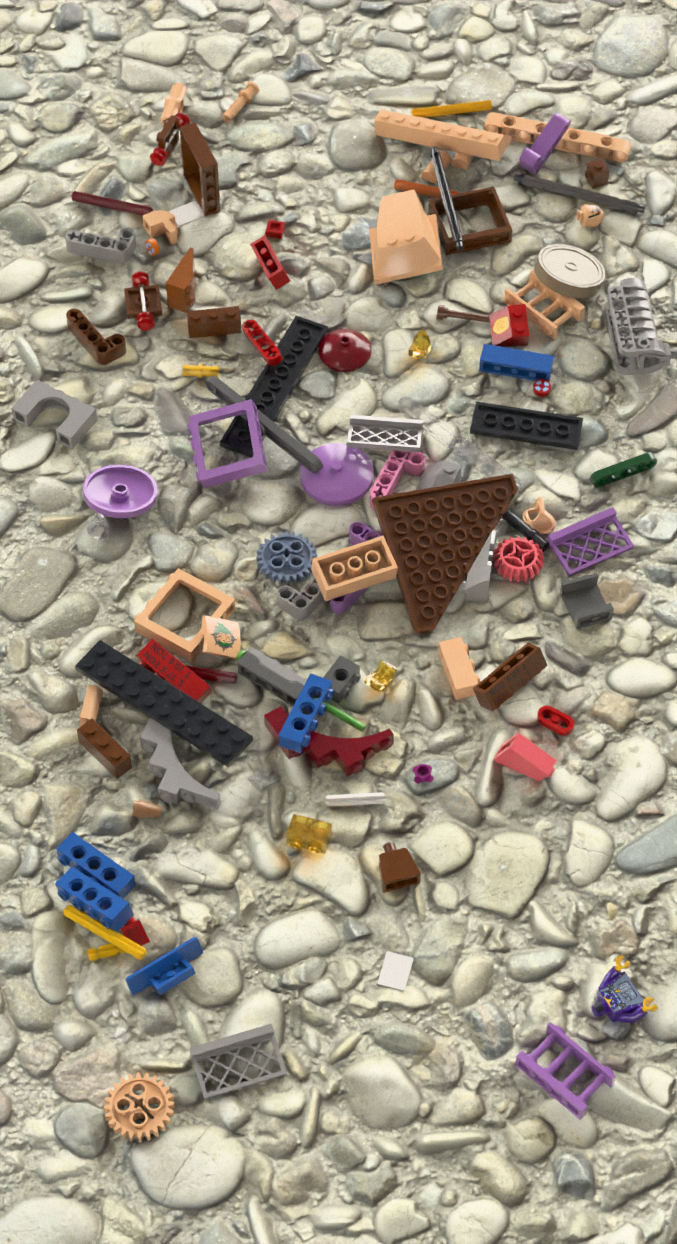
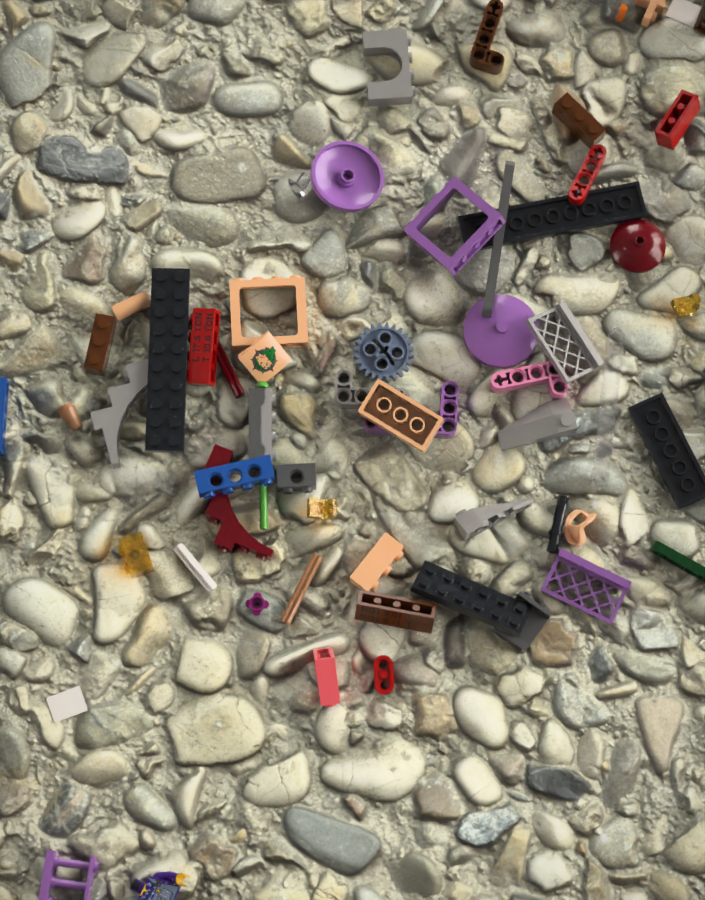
camera: 50 degrees right, 20 degrees up
reddish brown plate [124,271,163,331] -> none
dark orange slope [166,247,195,313] -> none
yellow pin [182,364,219,378] -> none
reddish brown plate [372,473,518,635] -> none
reddish brown torso [379,842,421,893] -> none
coral gear [493,535,544,583] -> none
none -> medium nougat axle [281,553,322,625]
none -> black plate [410,560,532,638]

